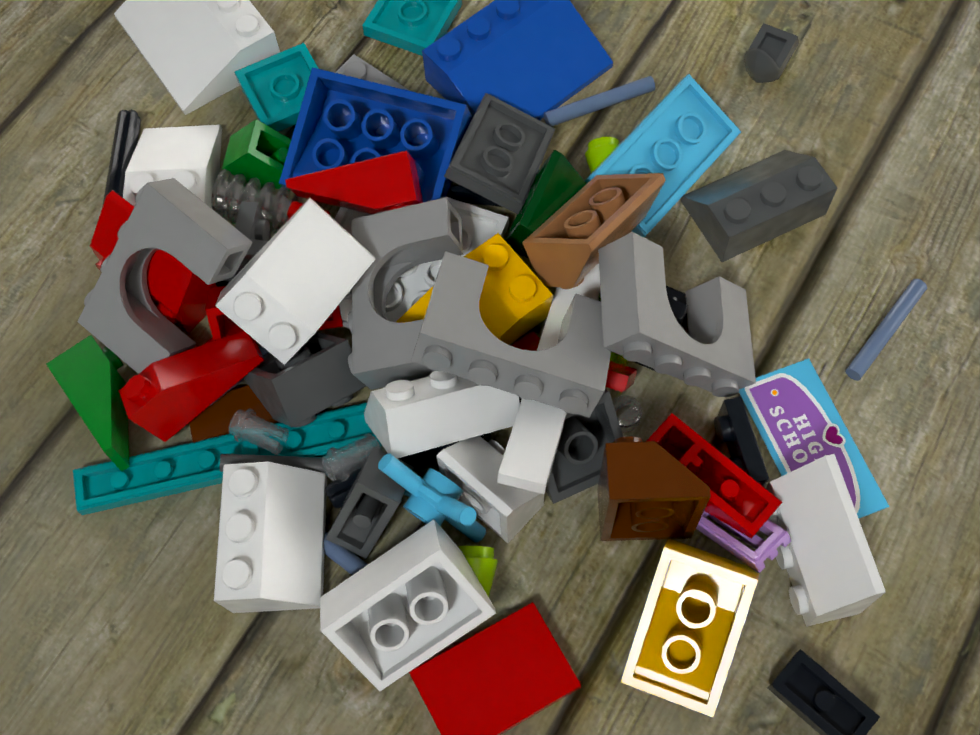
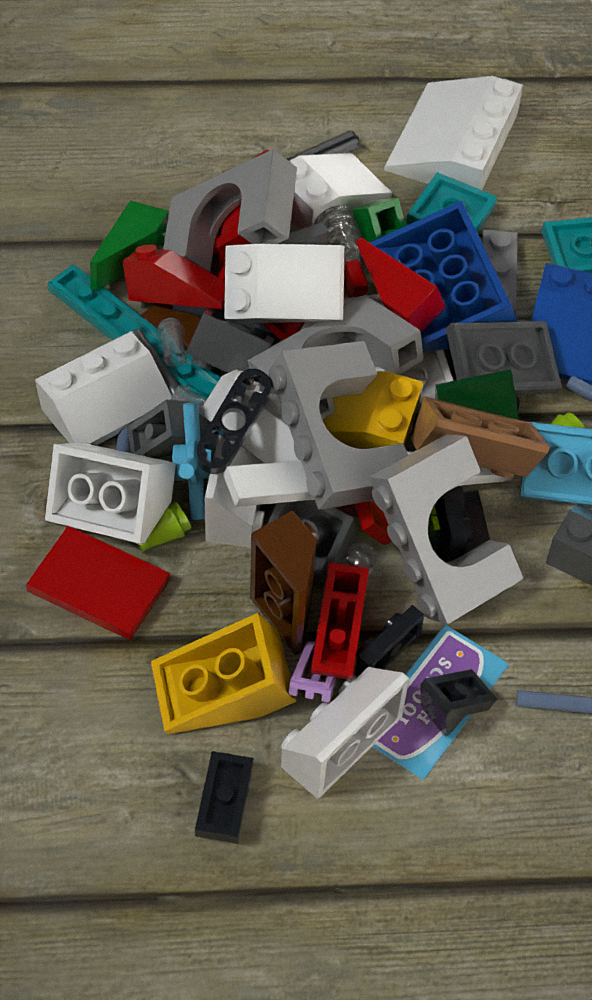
camera: 50 degrees right, 10 degrees down
none -> black beam [196,368,271,474]
none -> black slope [420,669,497,737]

